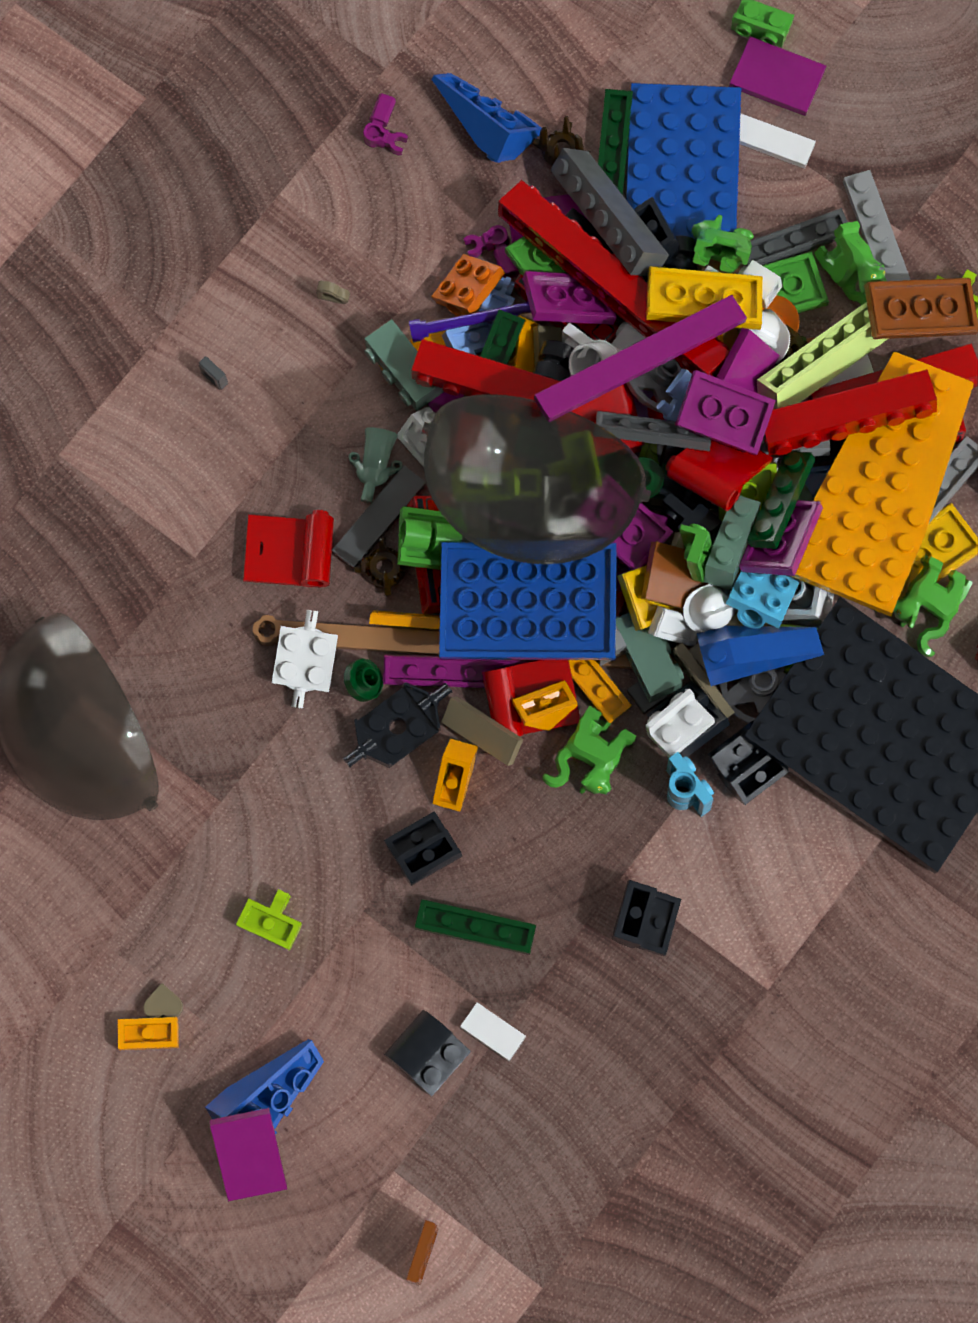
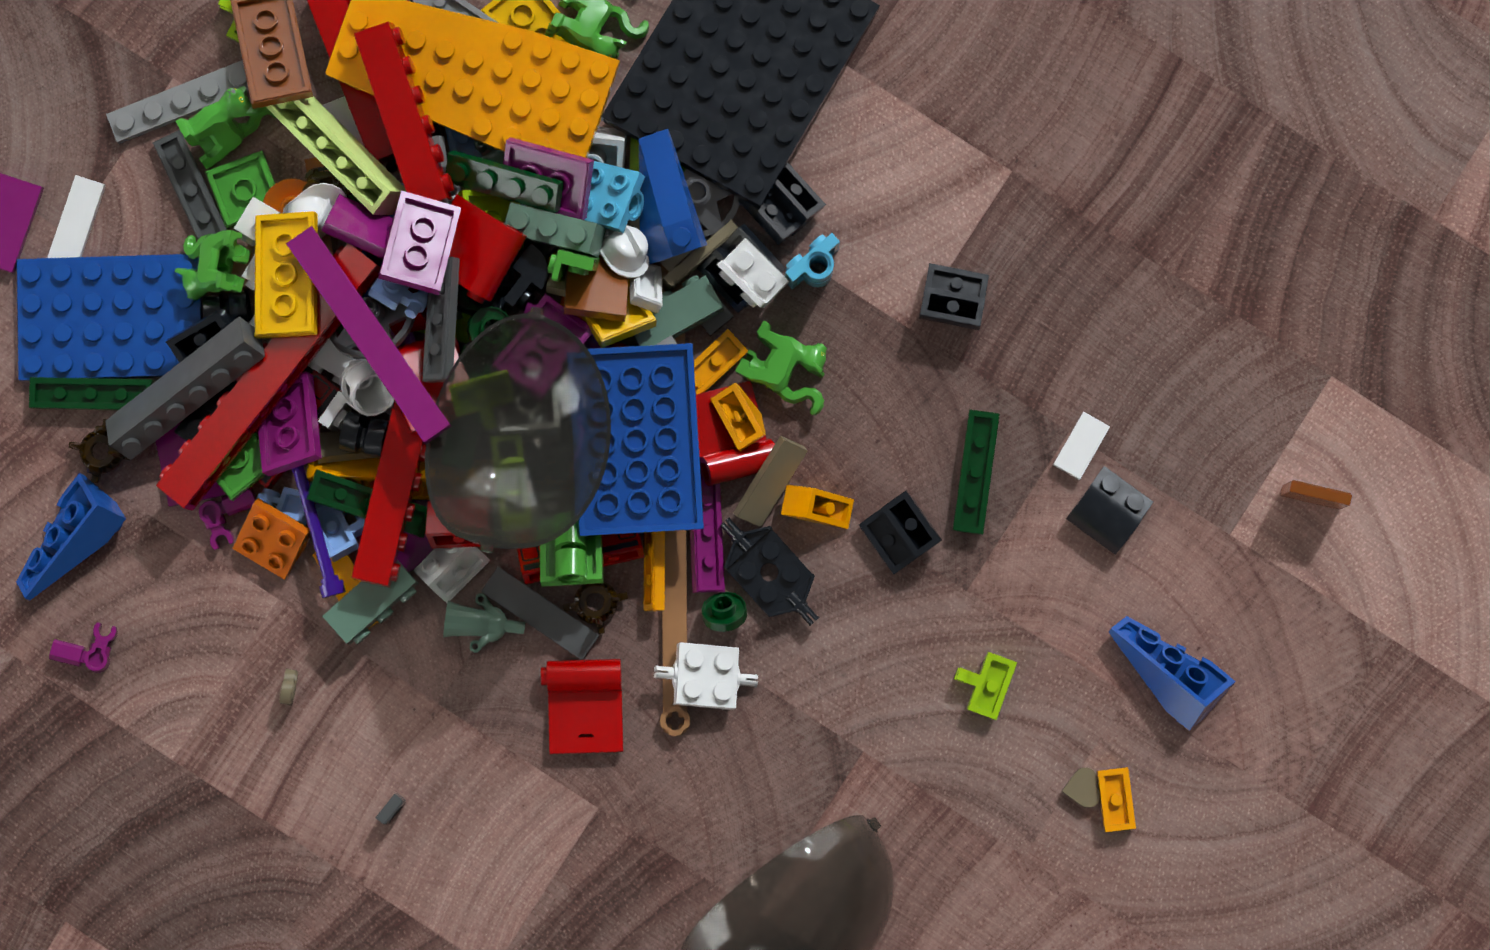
camera: 100 degrees left, 10 degrees up
magenta tile [210,1108,287,1202] -> none

